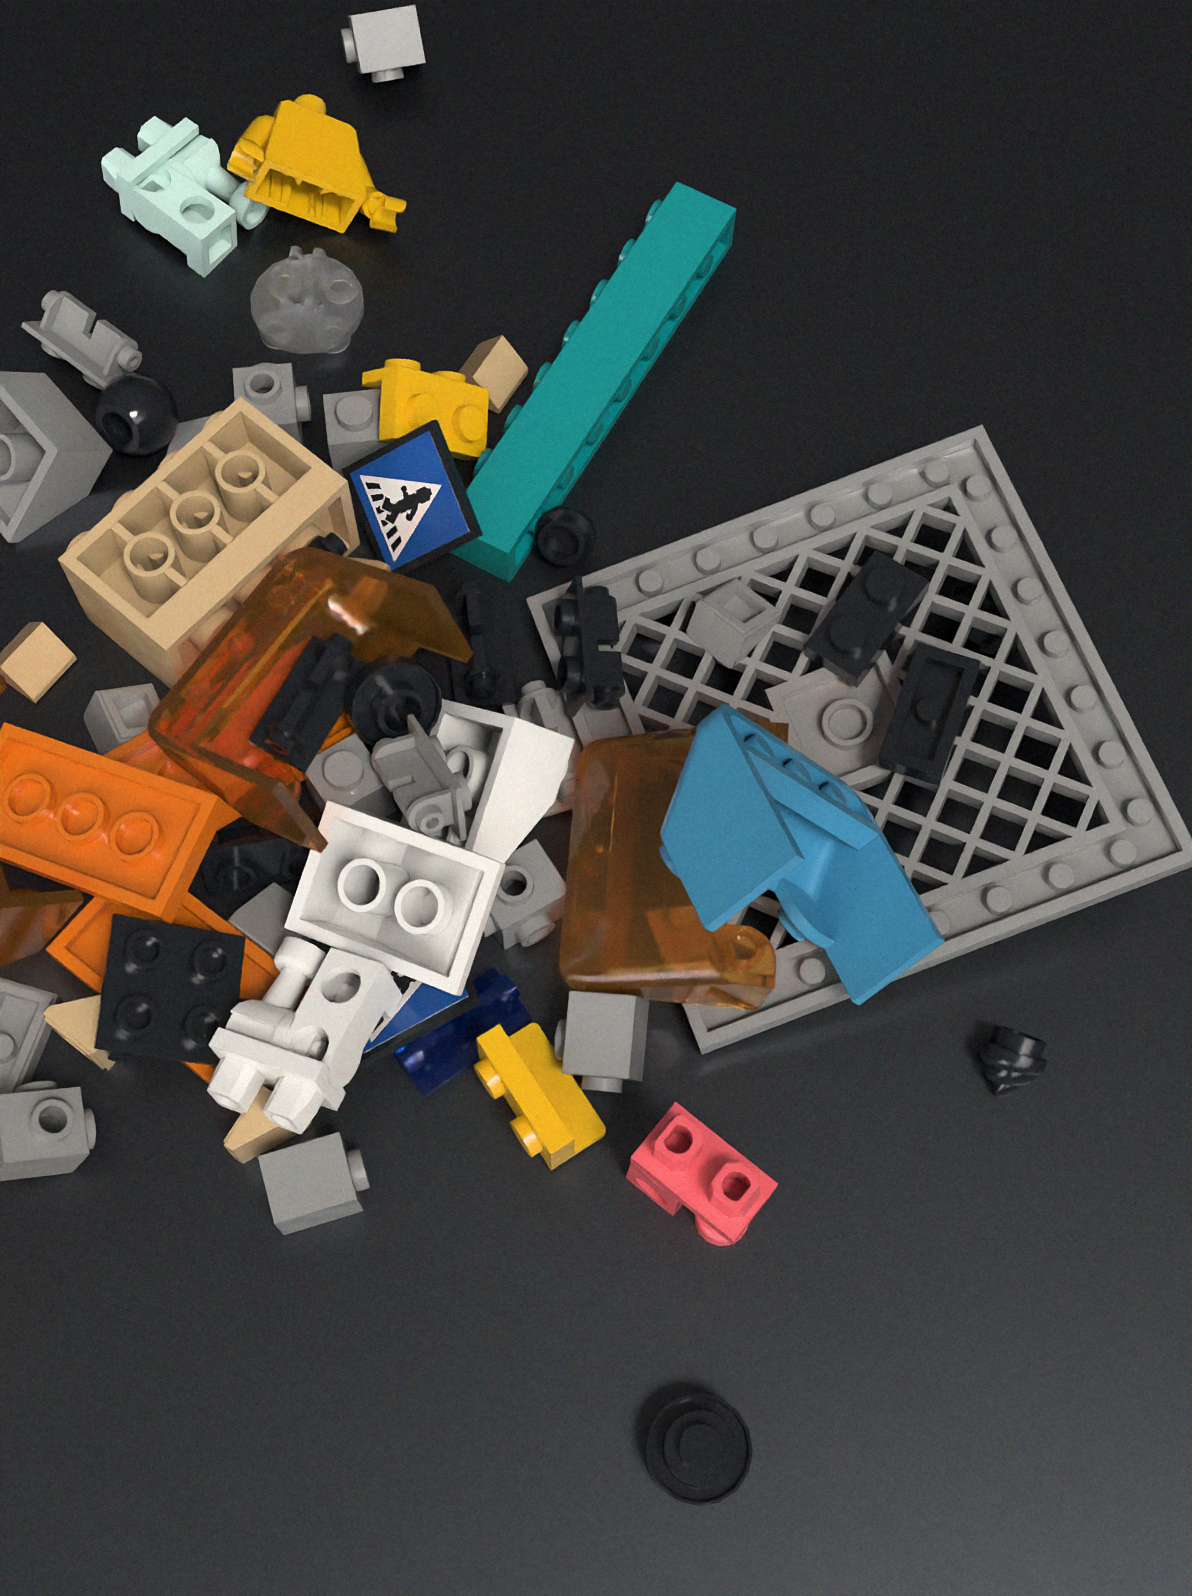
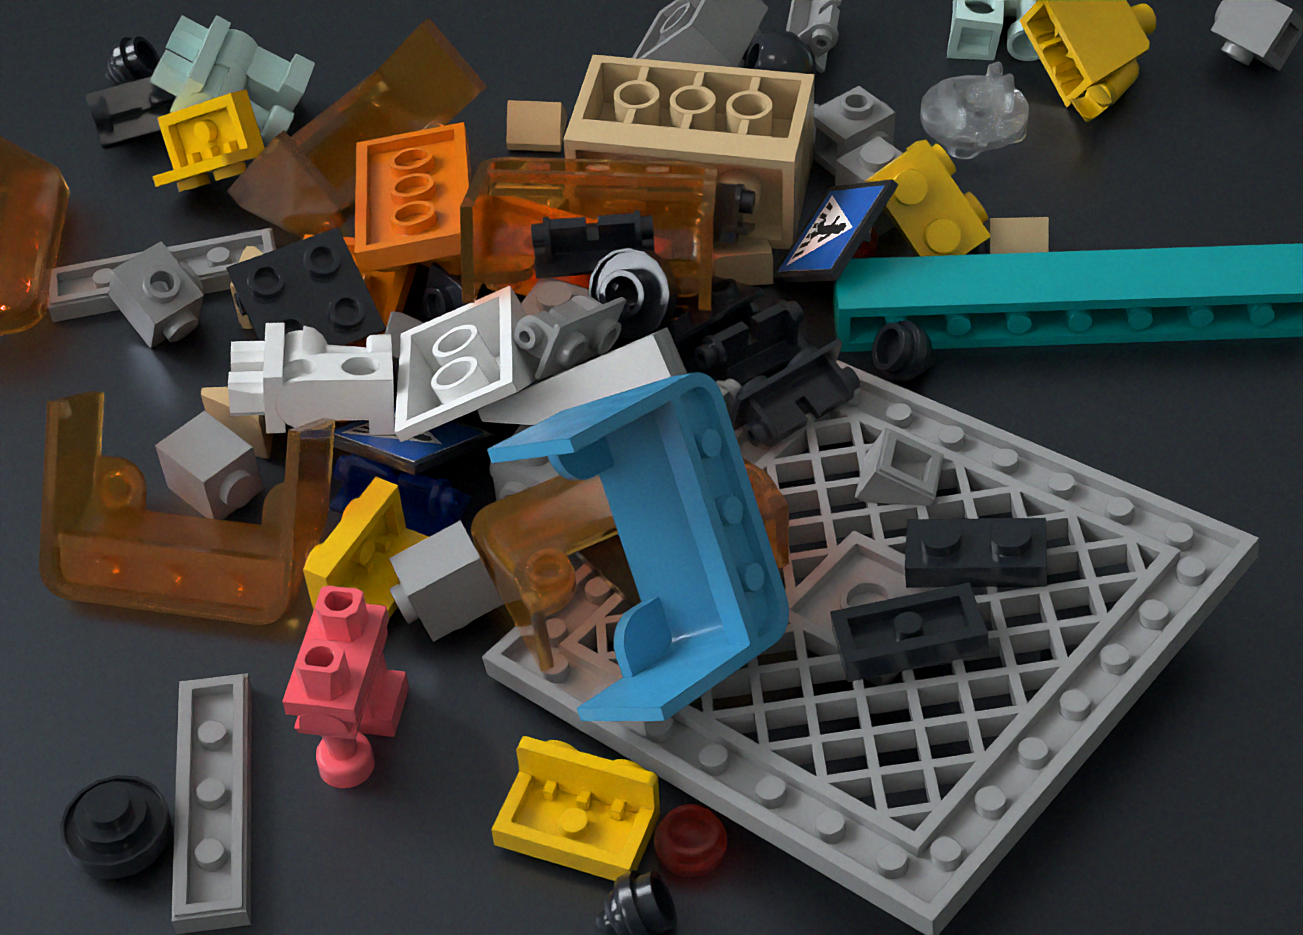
camera: 65 degrees right, 20 degrees down
none -> clear orange windscreen [39,391,335,625]
none -> light grey tile [171,673,252,934]
none -> yellow bracket [491,736,660,881]
none -> clear red plate [654,804,727,877]

